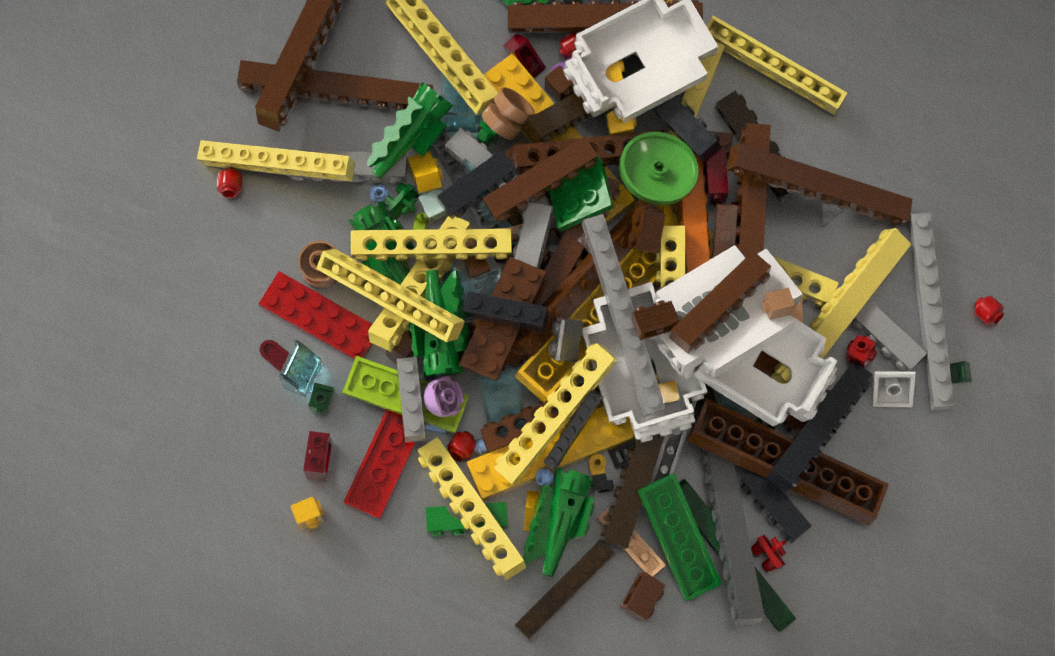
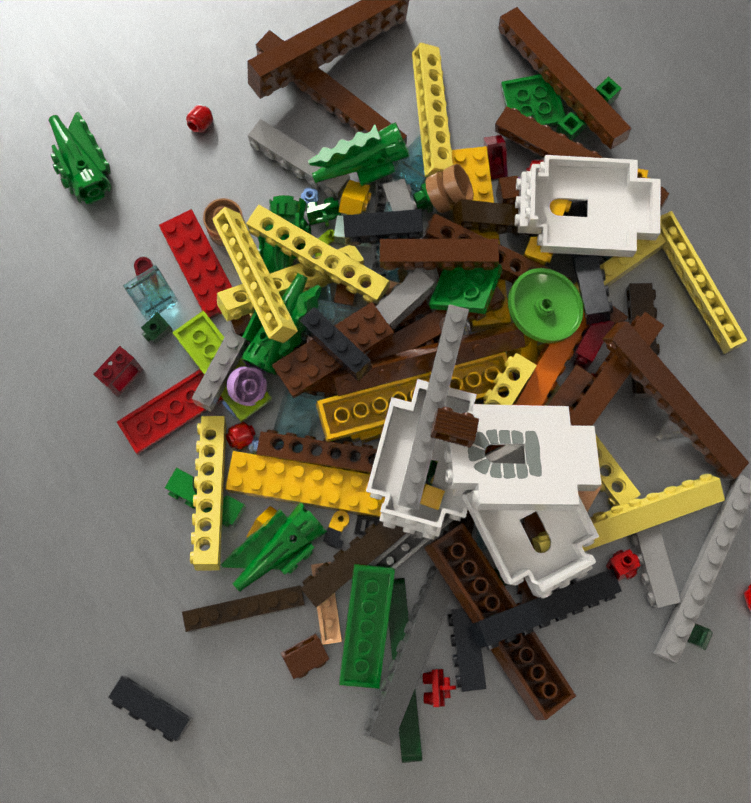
camera: 35 degrees right, 0 degrees up
light yellow brick [197,140,356,182] -> none
yellow brick [290,496,325,530] -> none
light yellow brick [494,343,619,484] -> none
light blue plate [536,467,553,485] -> none
black piece [544,390,604,470] -> none
dark grey slope [548,317,583,362] -> none
reddish brown brick [628,208,666,254] -> none
reddish brown brick [670,251,771,354] -> none
medium nougat brick [761,288,795,320] -> none
white slope [871,371,916,407] -> none
none -> green piece [48,112,111,204]

